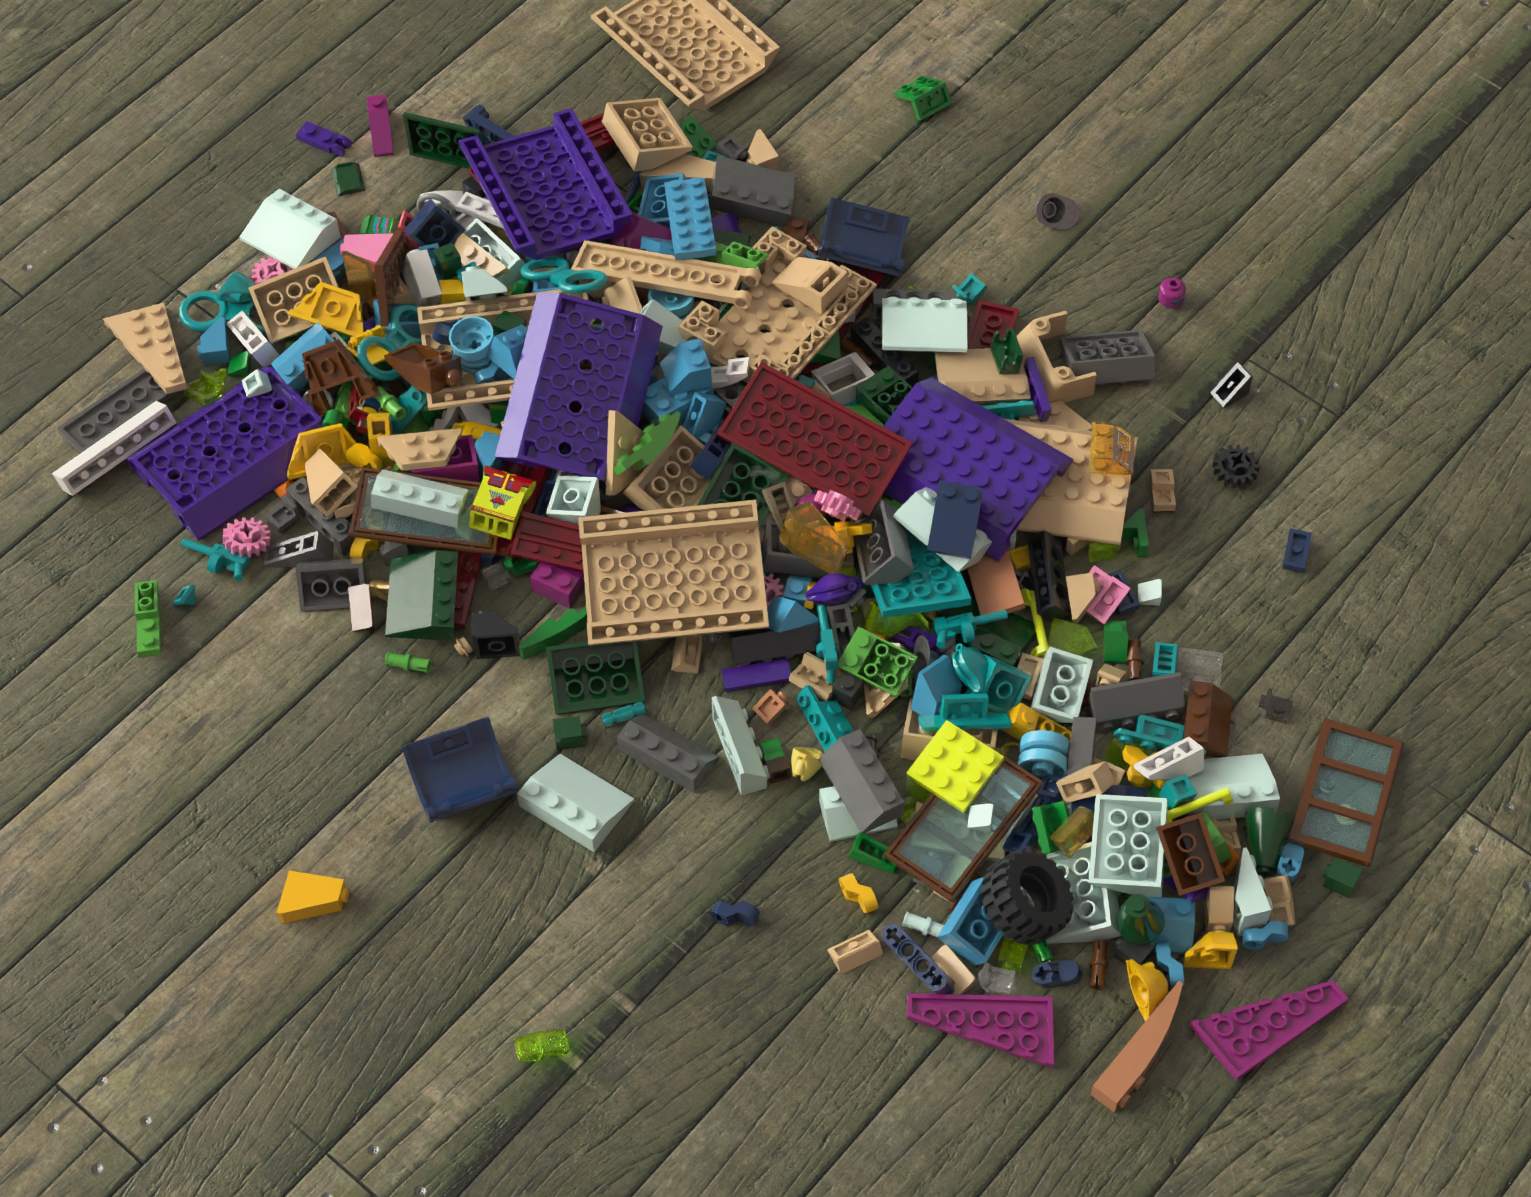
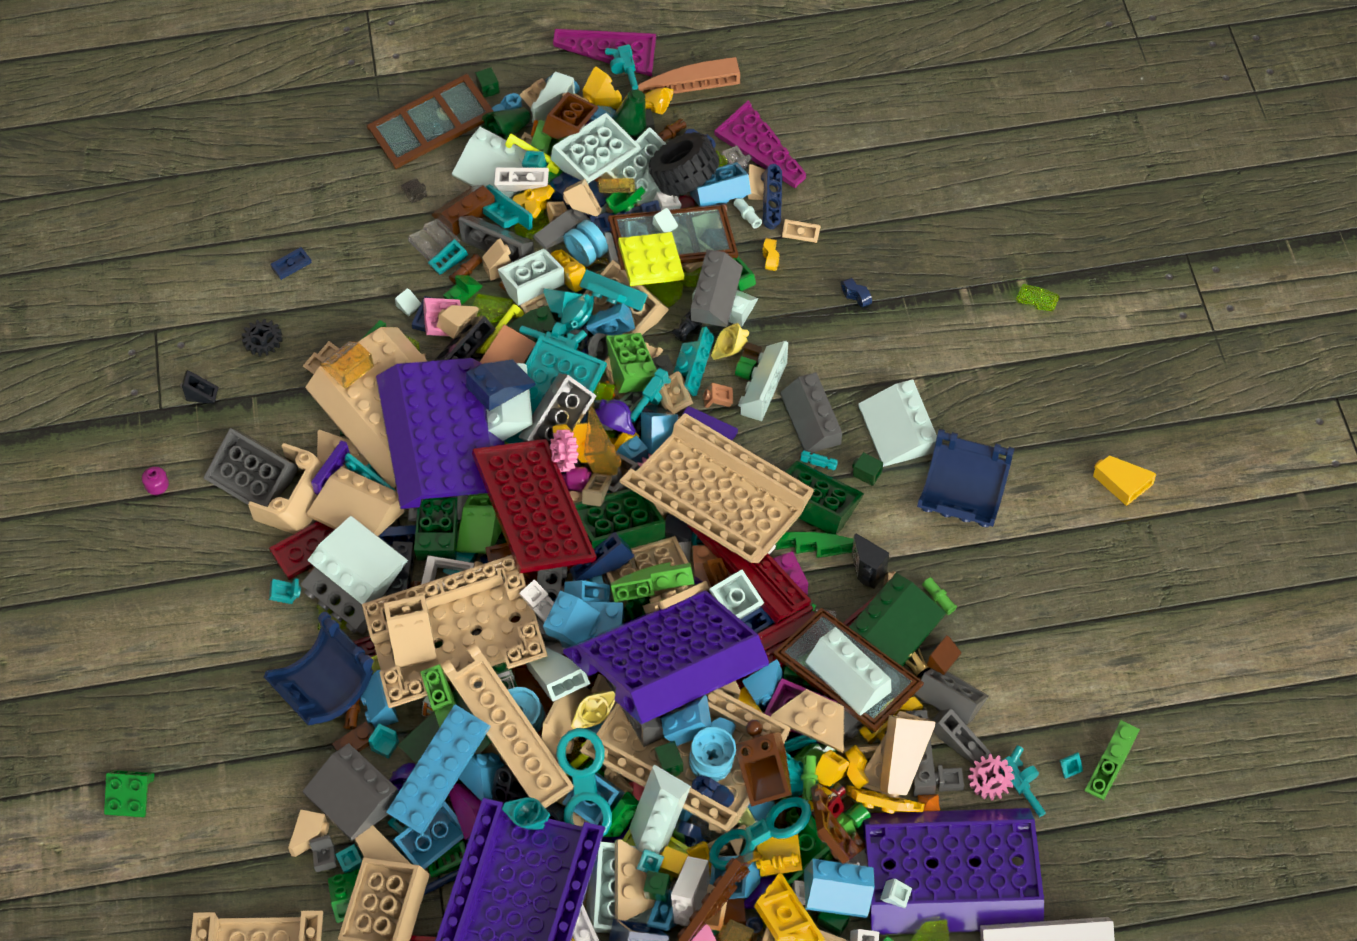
camera: 140 degrees left, 0 degrees up
neon yellow piece [469,465,536,540] -> none
dark green hinge [990,328,1023,374] -> none
flat silver piece [1033,193,1079,230] -> none
none -> teal hat [502,797,550,830]
none -> teal piece [605,44,639,90]

